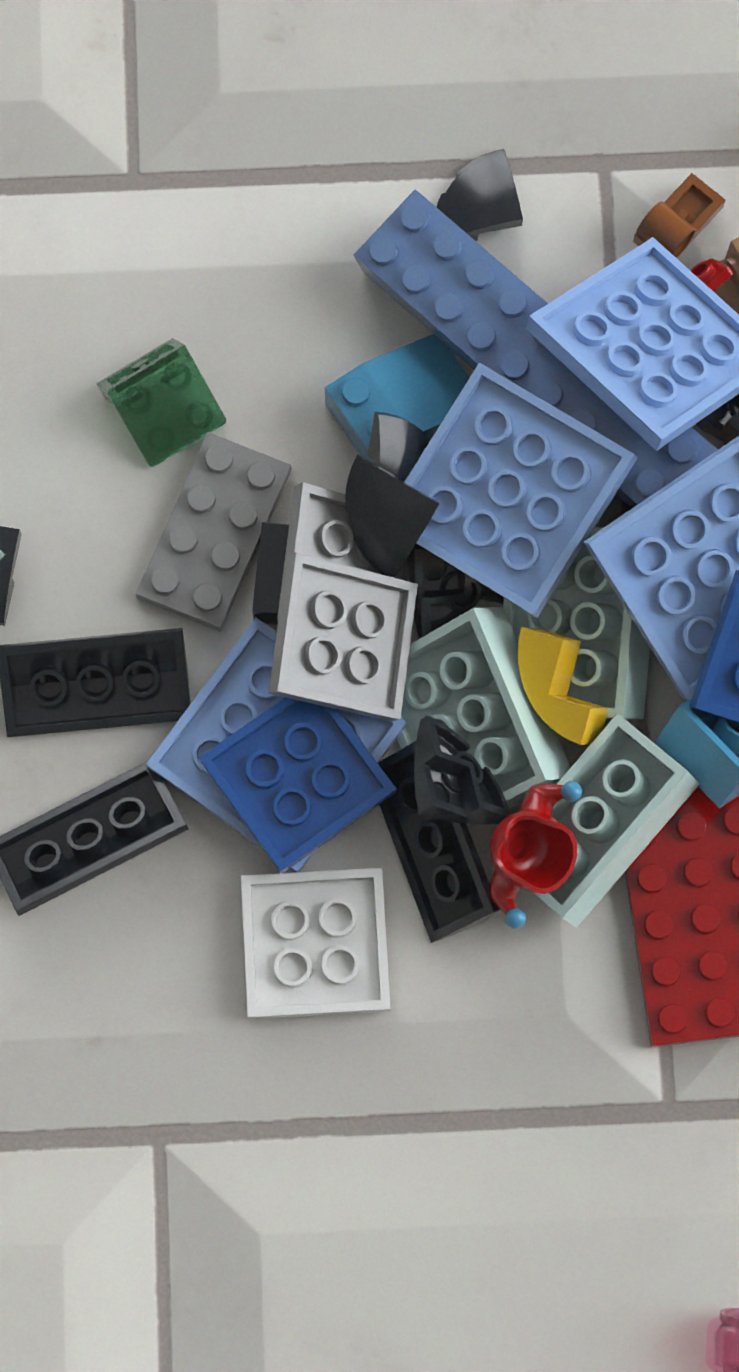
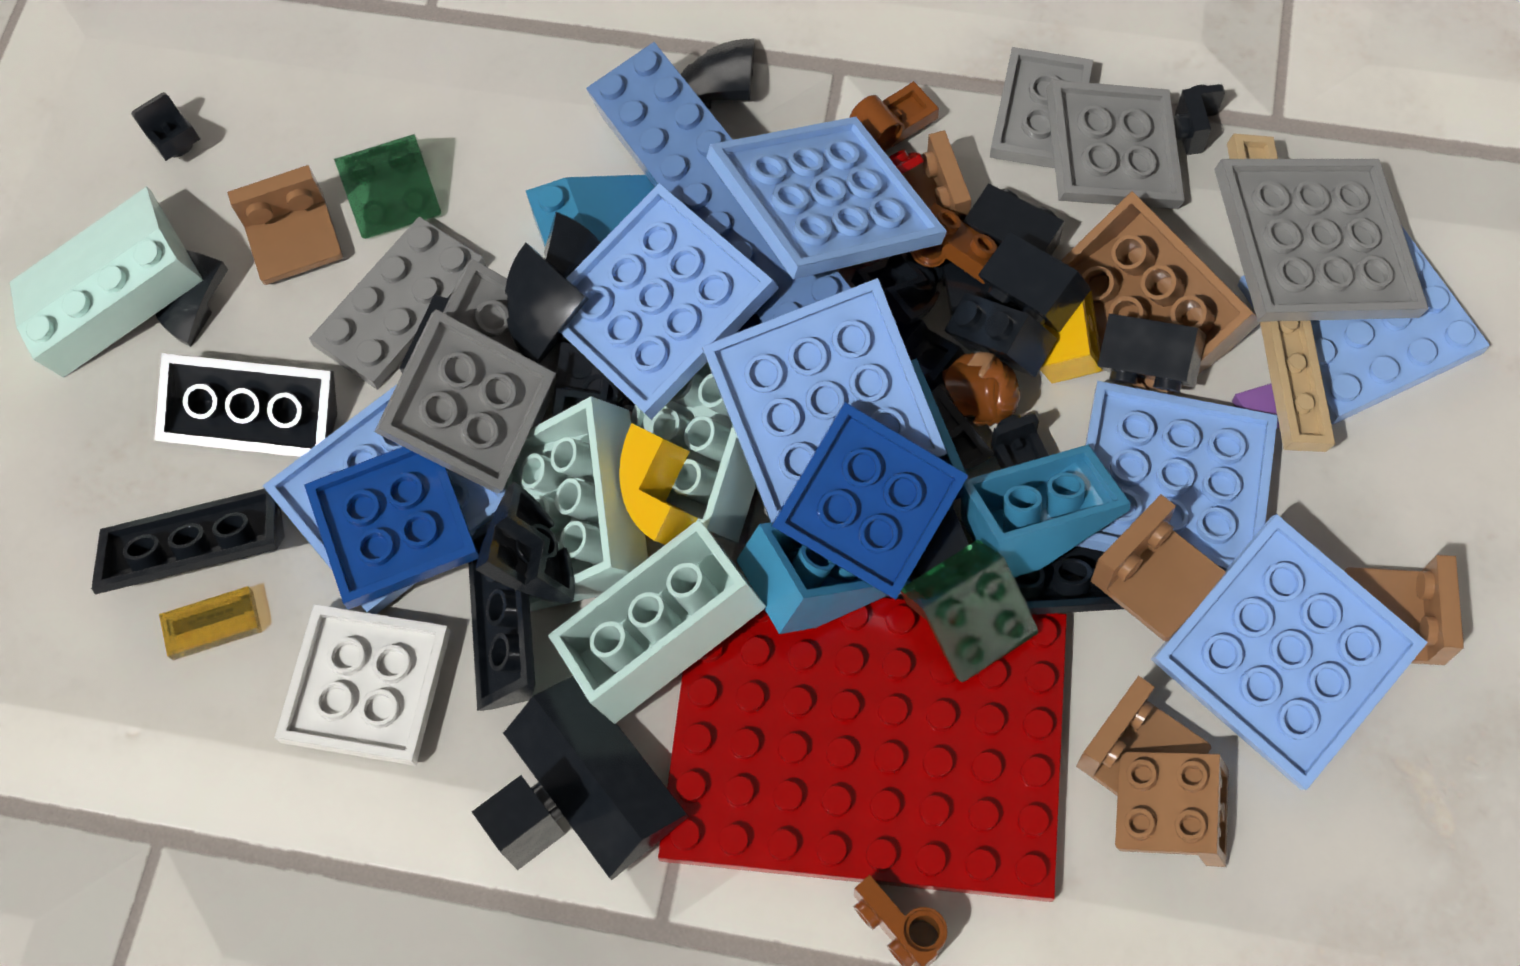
camera: 20 degrees right, 10 degrees down
red piece [489,781,582,929] -> none
none -> clear yellow tile [159,586,262,660]
none -> medium nougat bracket [227,165,343,285]
none -> black brick [472,775,565,870]
none -> black slope [503,676,689,880]

